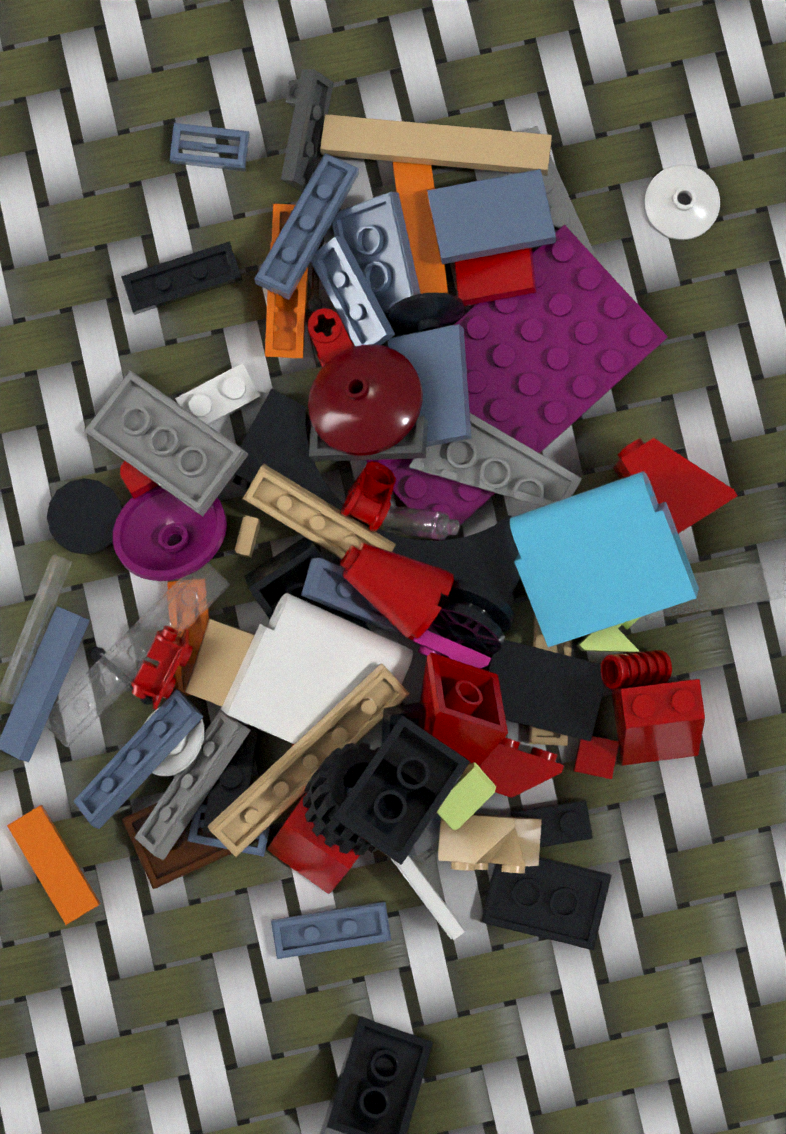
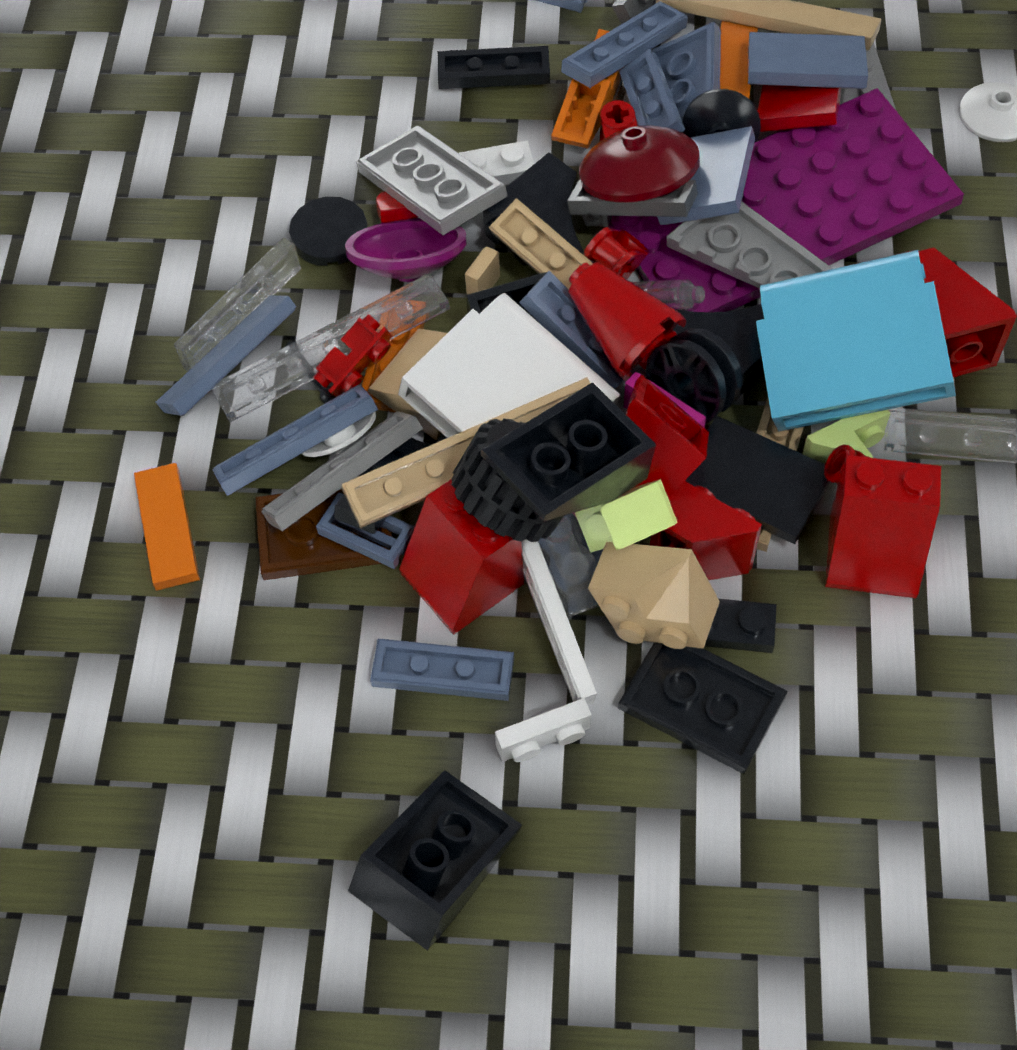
camera: 20 degrees right, 25 degrees down
red tile [573,736,619,779] -> none
none -> white plate [495,698,592,762]

